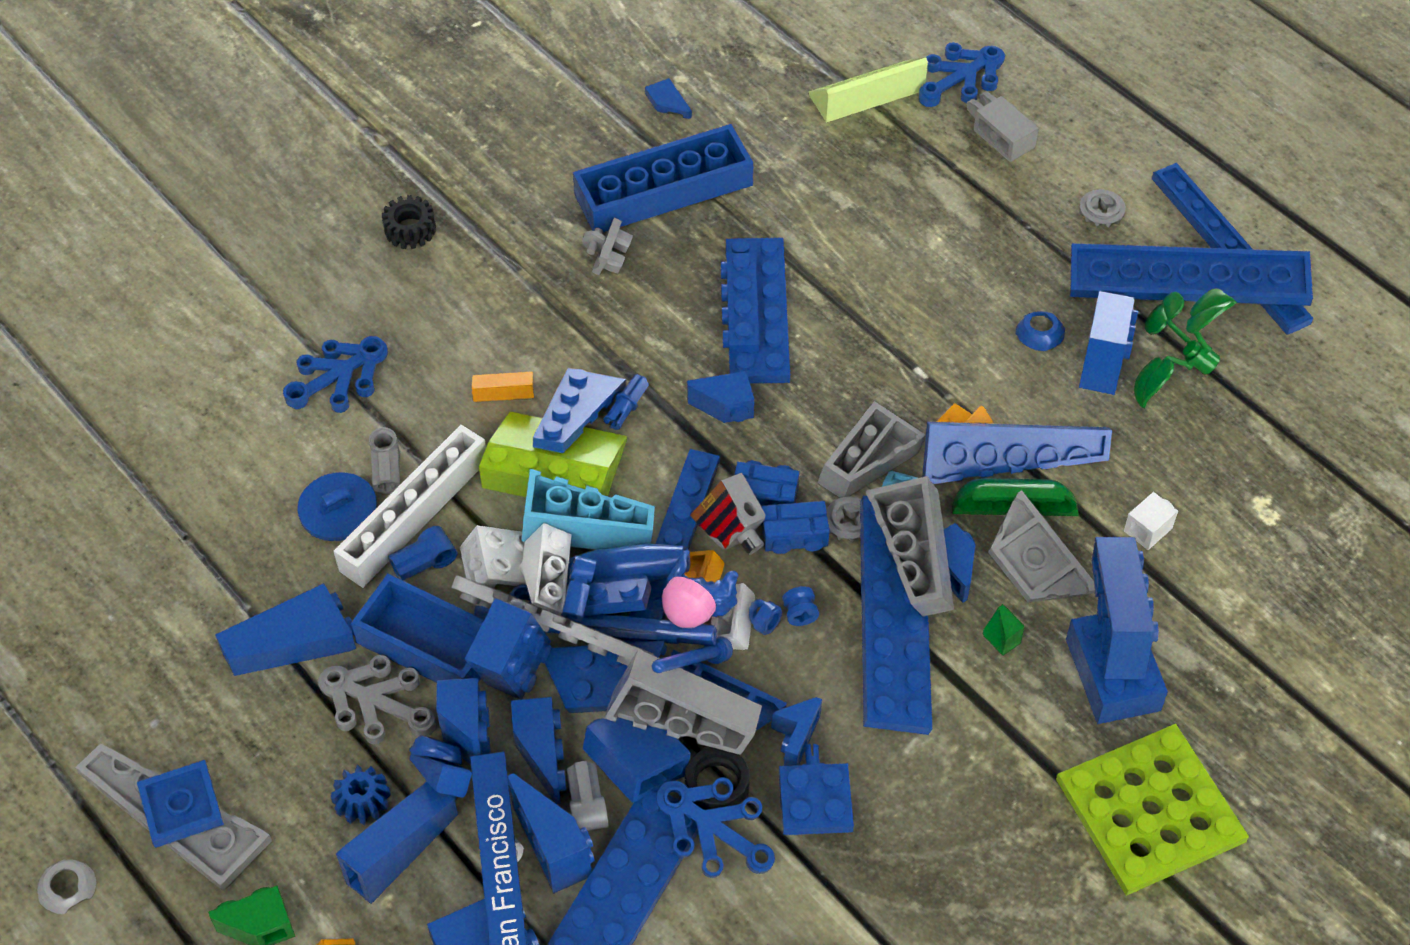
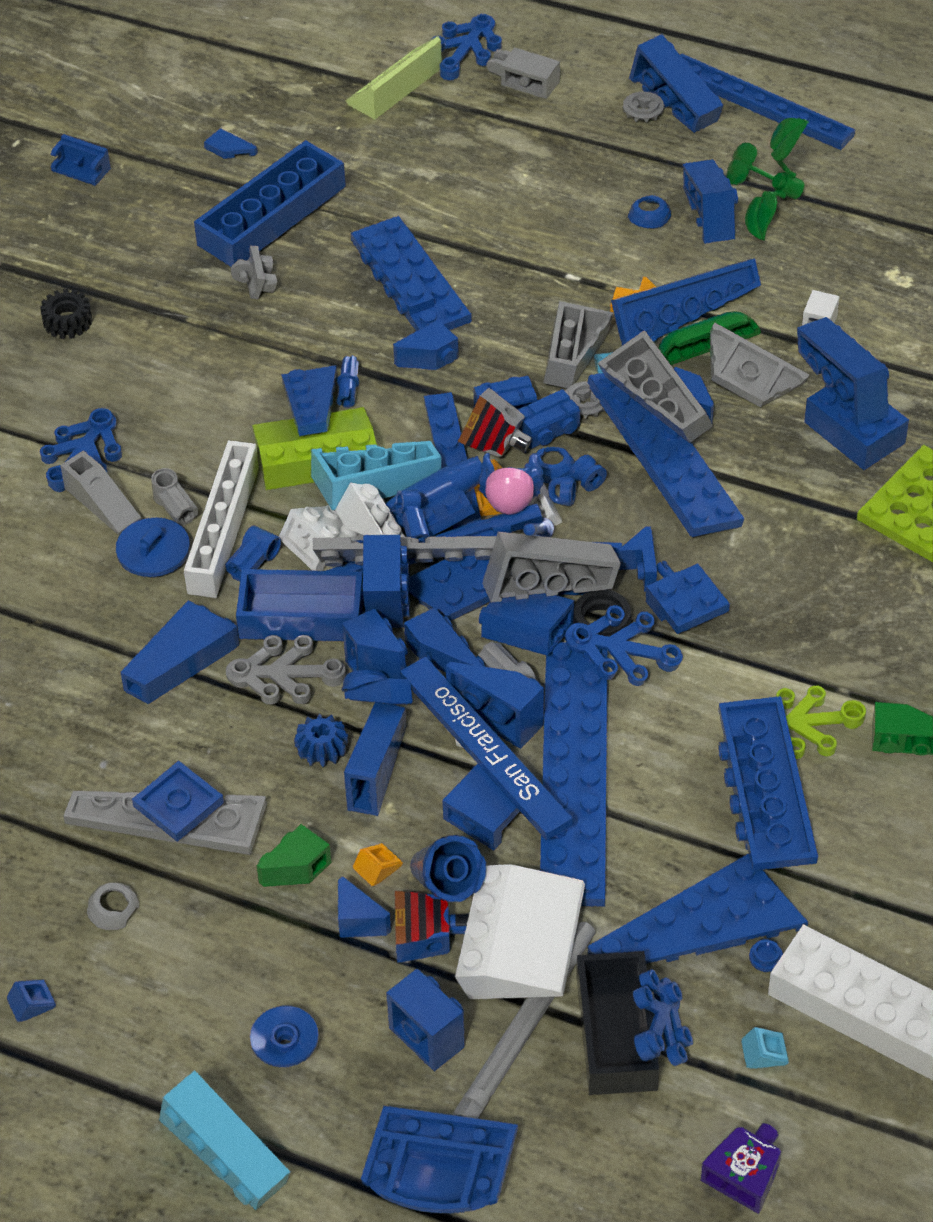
camera: 25 degrees left, 5 degrees down
light orange slope [472,372,534,402] -> none
green slope [982,604,1024,656] -> none
blue plate [1070,243,1313,306] -> none
none -> blue hinge [50,134,111,186]
none -> light grey slope [60,450,142,535]
none -> blue piece [536,447,575,484]
none -> blue wedge [629,34,723,133]

